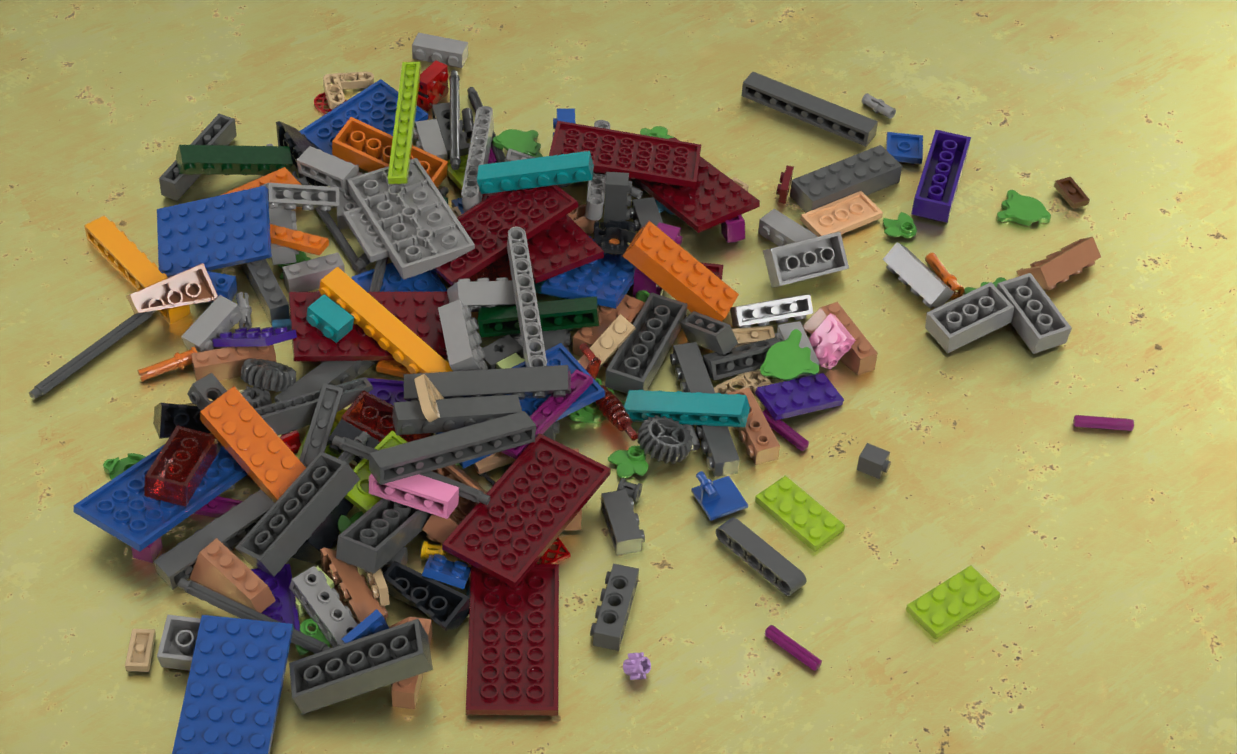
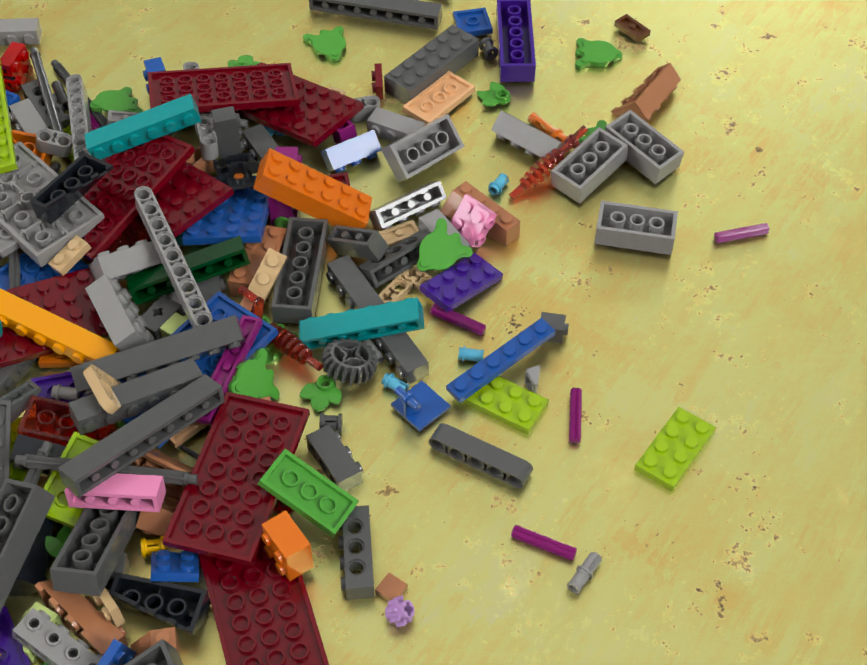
camera: 15 degrees left, 5 degrees up
nougat brick [727,388,780,465] -> none
none -> black wedge [30,152,114,224]
none -> light grey beam [36,128,72,157]
none -> tan plate [48,235,92,276]
none -> light grey pin [51,384,81,401]
none -> bright green tile [228,348,280,400]
none -> bright green plate [258,449,359,538]
none -> orange brick [261,510,314,581]
none -> bright green tile [303,26,346,62]
none -> brick [320,130,382,173]
none -> light grey beam [350,95,380,123]
none -> nougat tile [375,573,408,601]
none -> medium azure pin [381,373,409,392]
none -> blue plate [446,318,555,403]
none -> medium azure pin [458,346,484,362]
none -> dark grey bush [479,37,498,60]
none -> medium azure pin [488,173,509,195]
none -> clear red piece [509,125,588,200]
none -> light grey slope [525,365,540,394]
none -> light grey axle [567,552,602,594]
none -> magenta axle [569,387,582,444]
none -> light grey brick [594,200,678,255]

